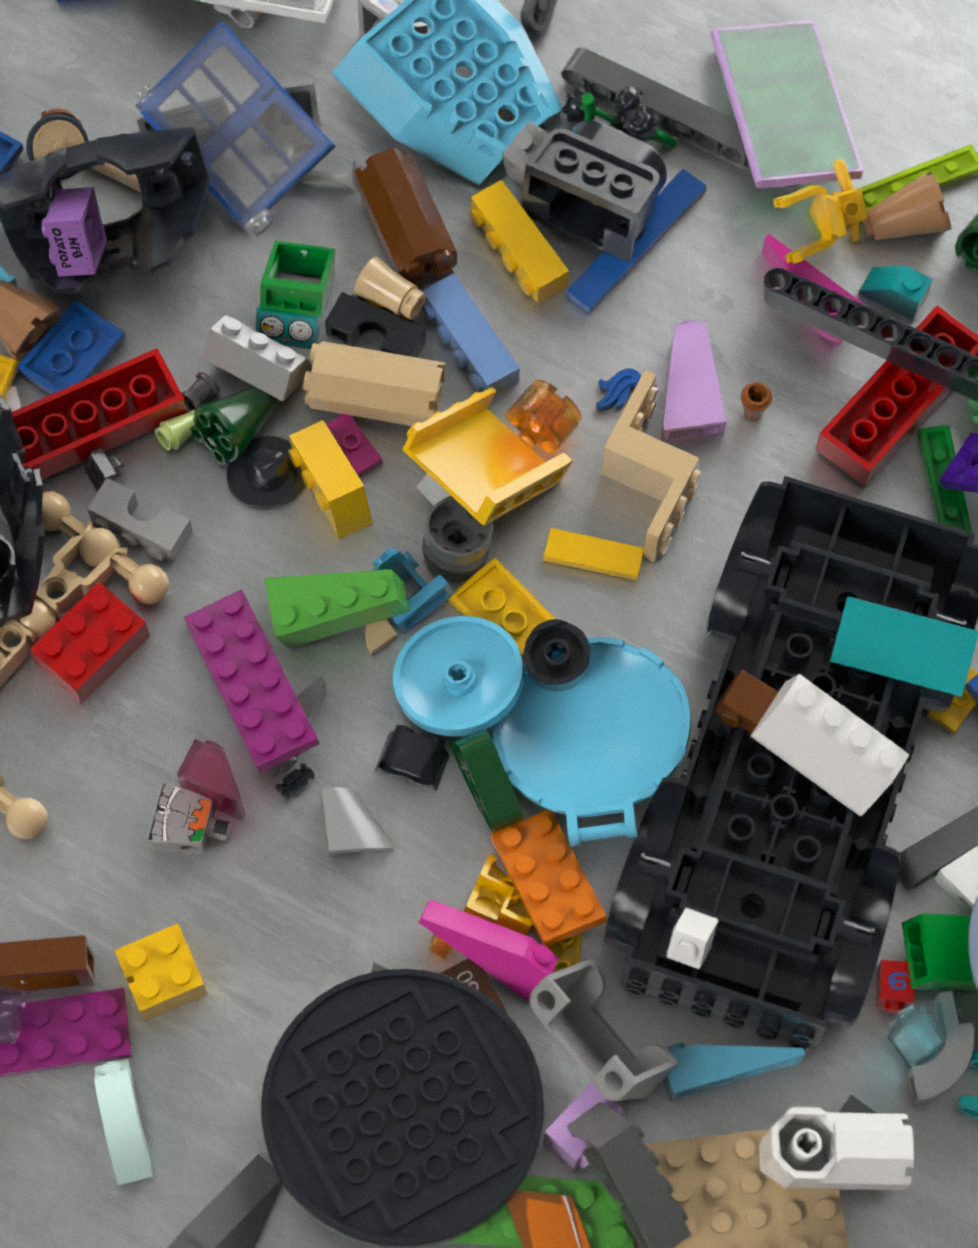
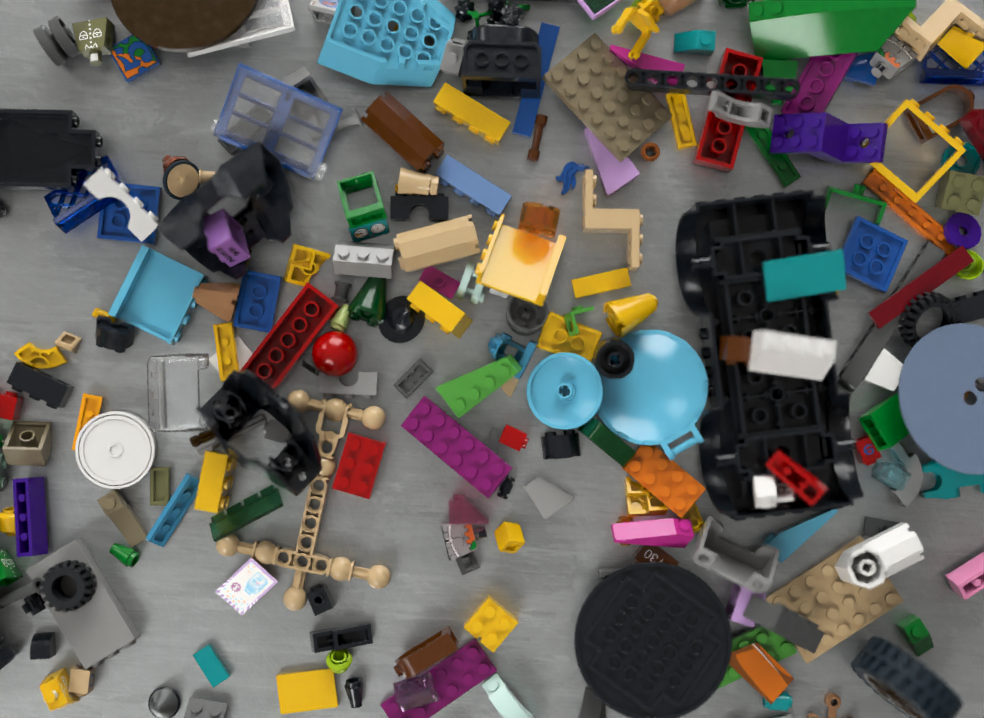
camera: 25 degrees left, 20 degrees up
none -> yellow slope [283,243,331,286]
none -> red piece [312,331,358,377]
none -> dark grey plate [393,358,434,399]
none -> light aqua brick [456,261,486,305]
none -> dark grey tile [456,551,480,575]
none -> yellow panel [494,521,525,554]
none -> red brick [498,424,529,452]
none -> reddish brown bar [527,114,548,162]
none -> dark tan plate [541,33,672,163]
none -> bright green bracket [563,305,594,337]
none -> yellow cone [603,293,658,338]
none -> yellow tile [665,93,697,150]
none -> light grey arch [708,91,774,128]
none -> red slope [766,450,828,506]
none -> white tile [775,483,796,503]

